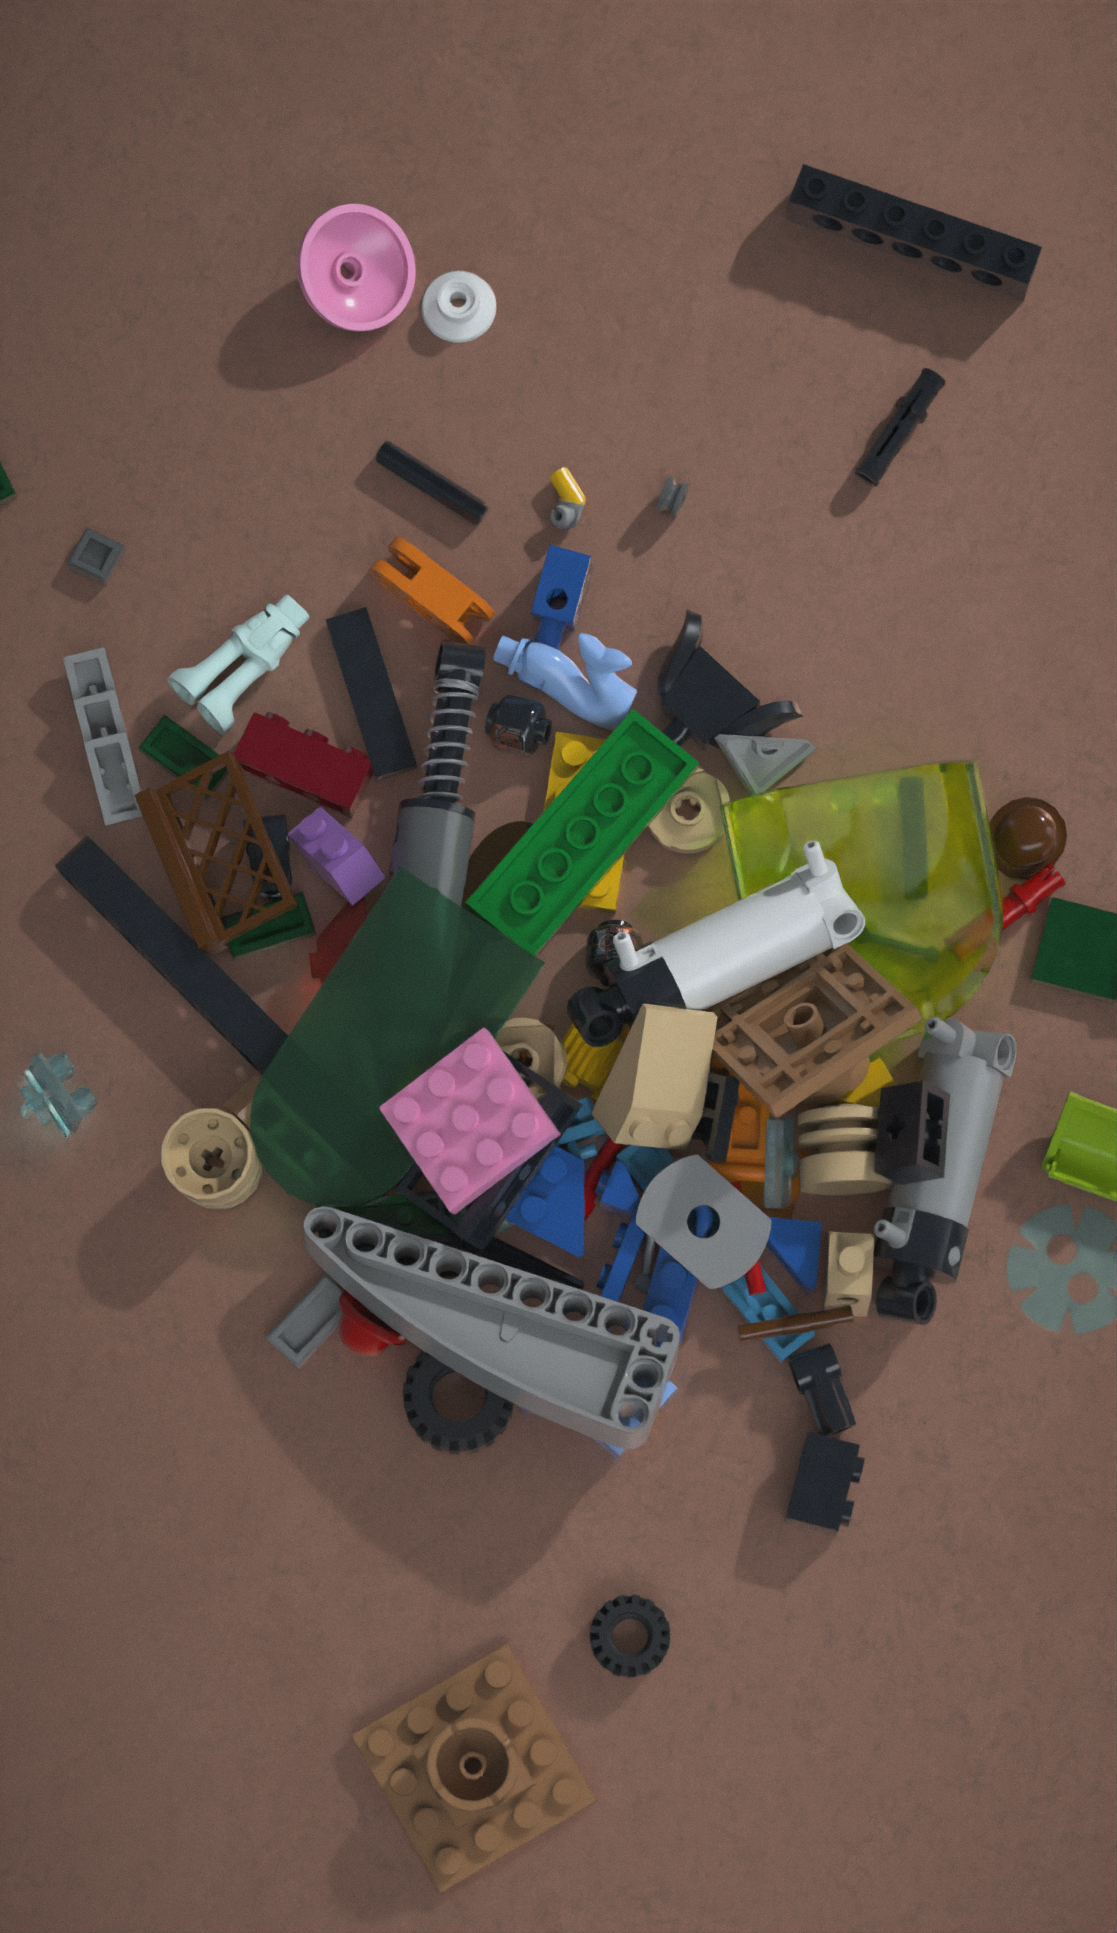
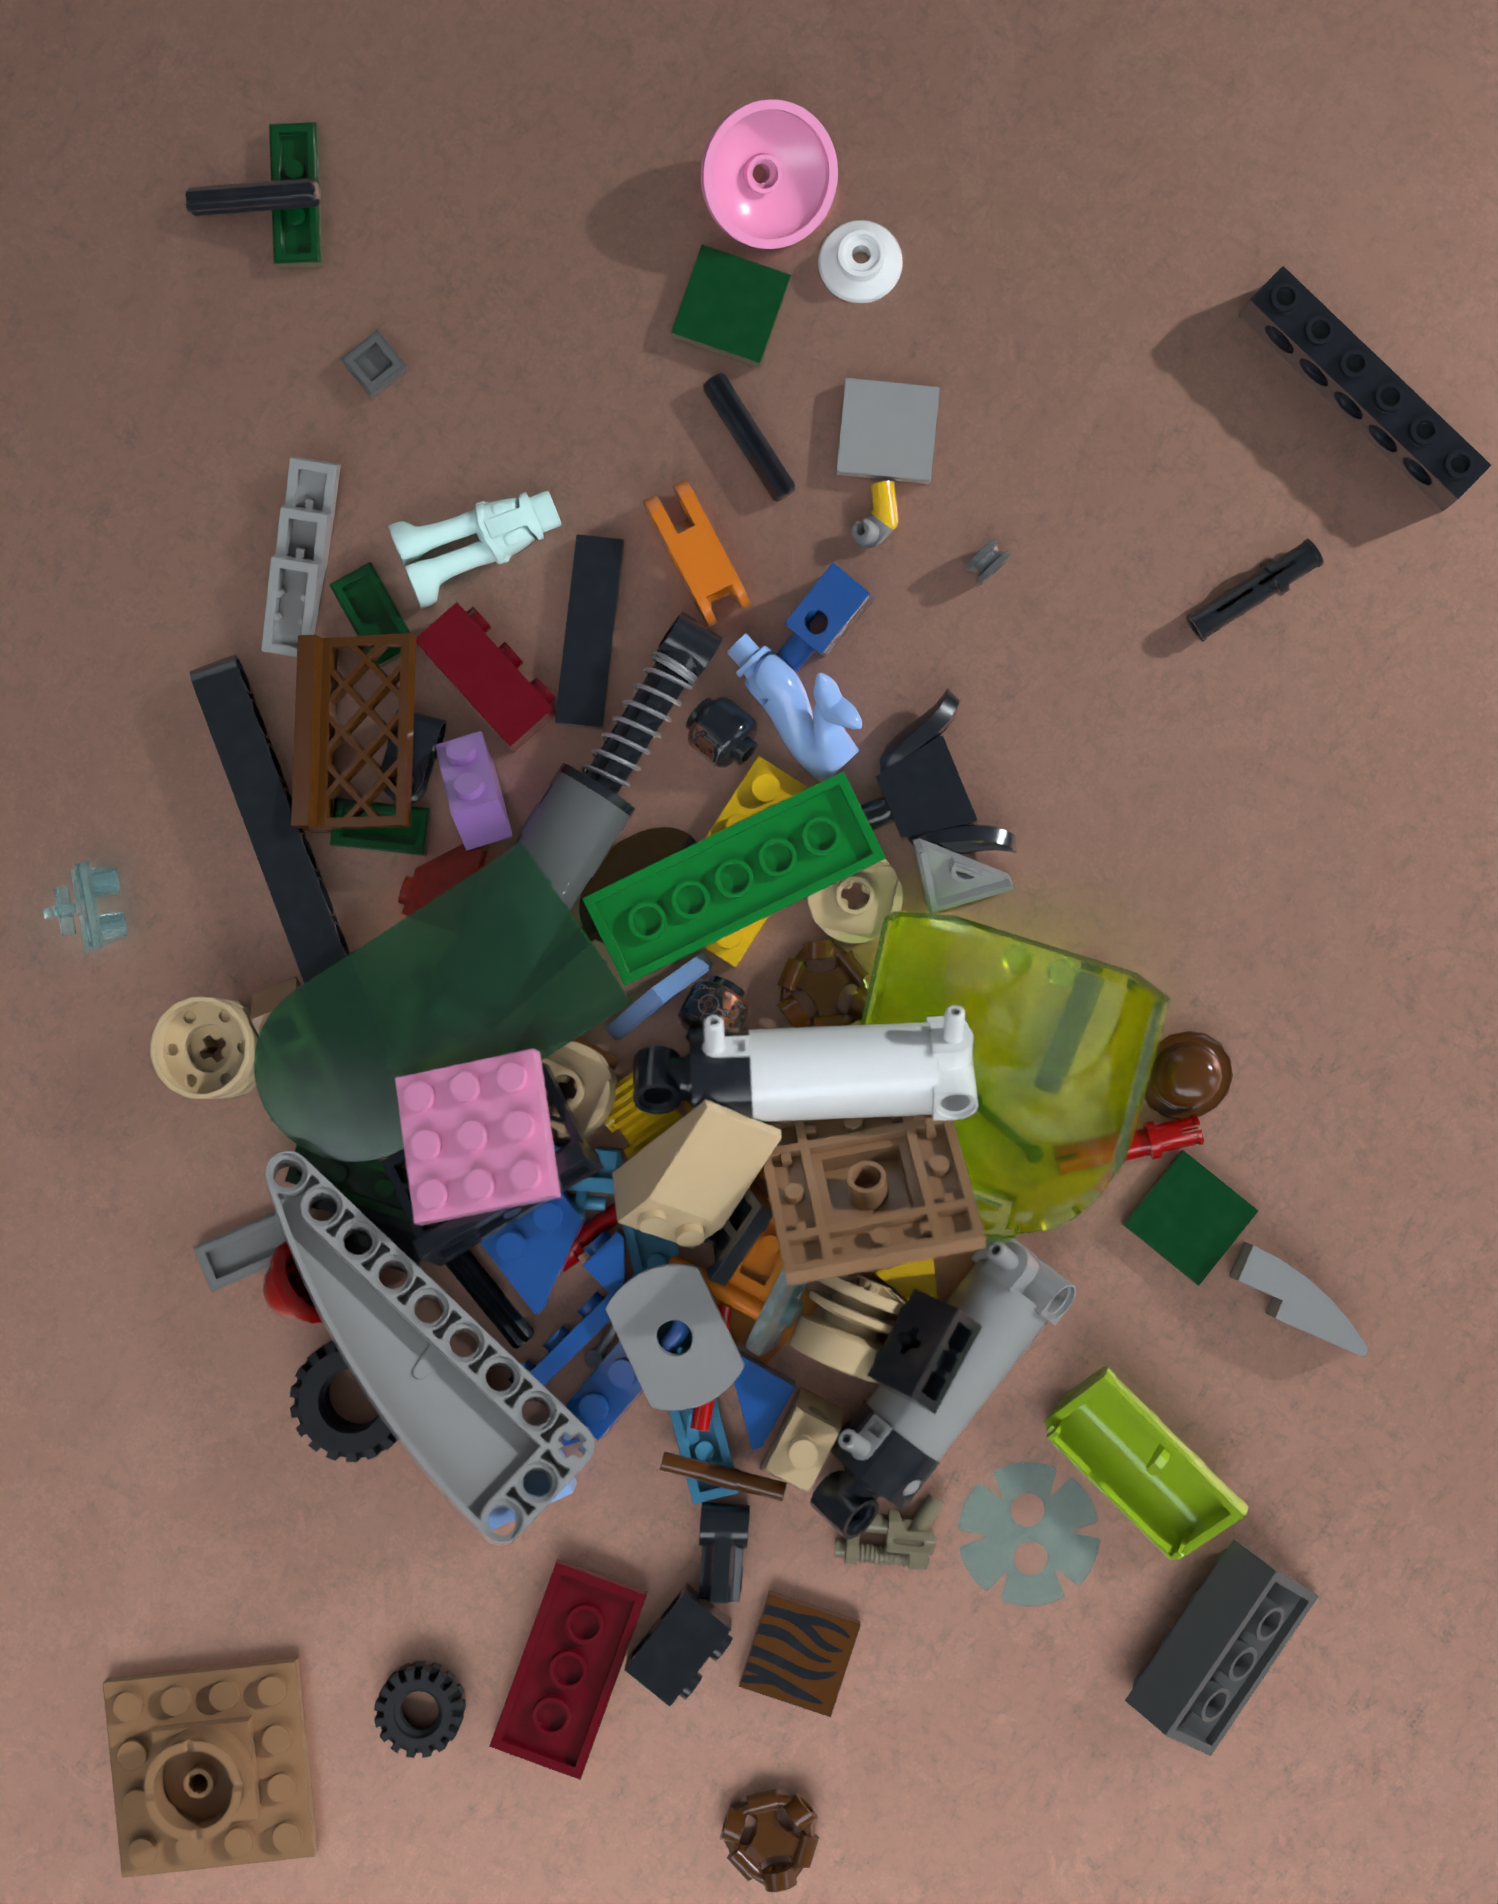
camera: 25 degrees right, 10 degrees up
none -> dark red plate [489,1559,648,1780]
none -> medium blue tile [605,952,713,1040]
none -> dark green tile [671,244,791,368]
none -> reddish brown piece [720,1789,819,1892]
none -> reddish brown tile [739,1591,861,1717]
none -> reddish brown piece [777,939,875,1028]
none -> dark tan piece [834,1493,945,1571]
none -> light grey tile [836,378,940,484]

